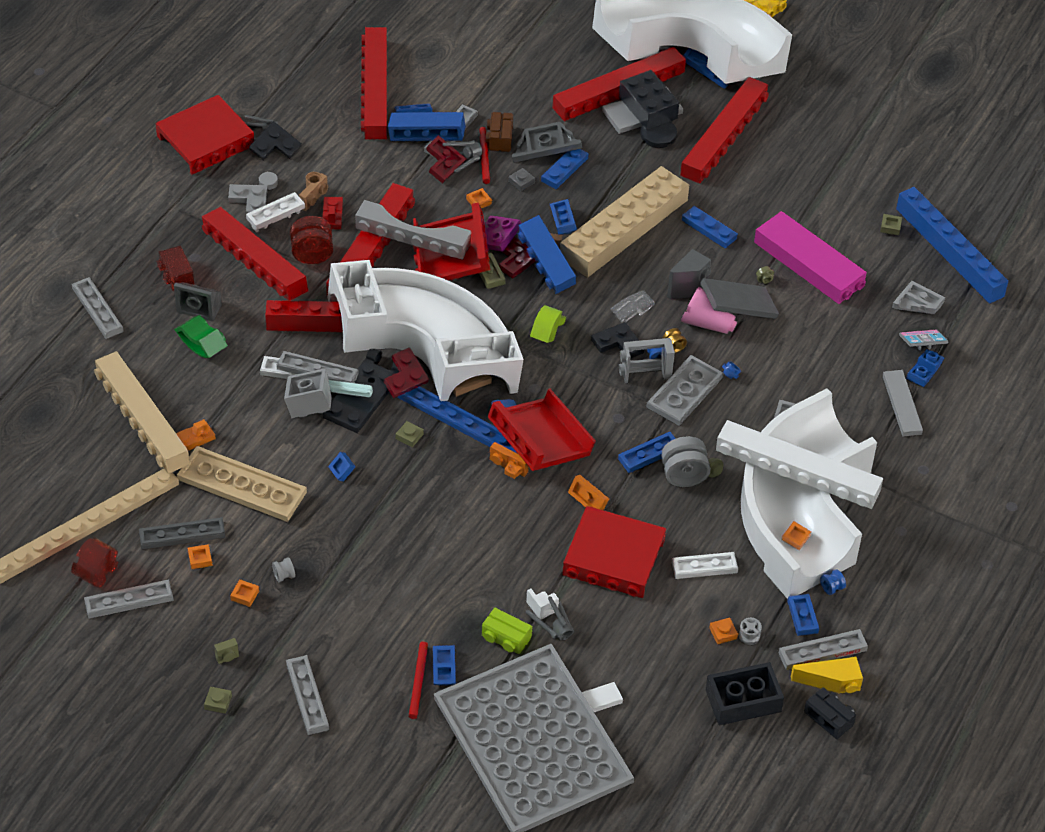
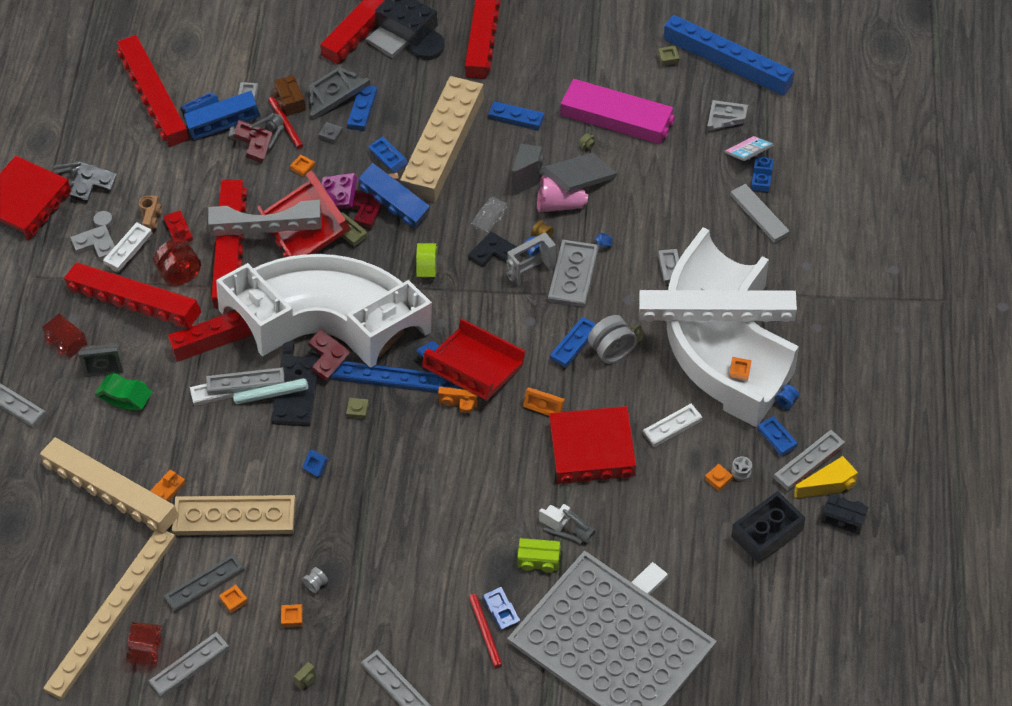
camera: 20 degrees left, 5 degrees up
light grey slope [284,368,332,418] -> none

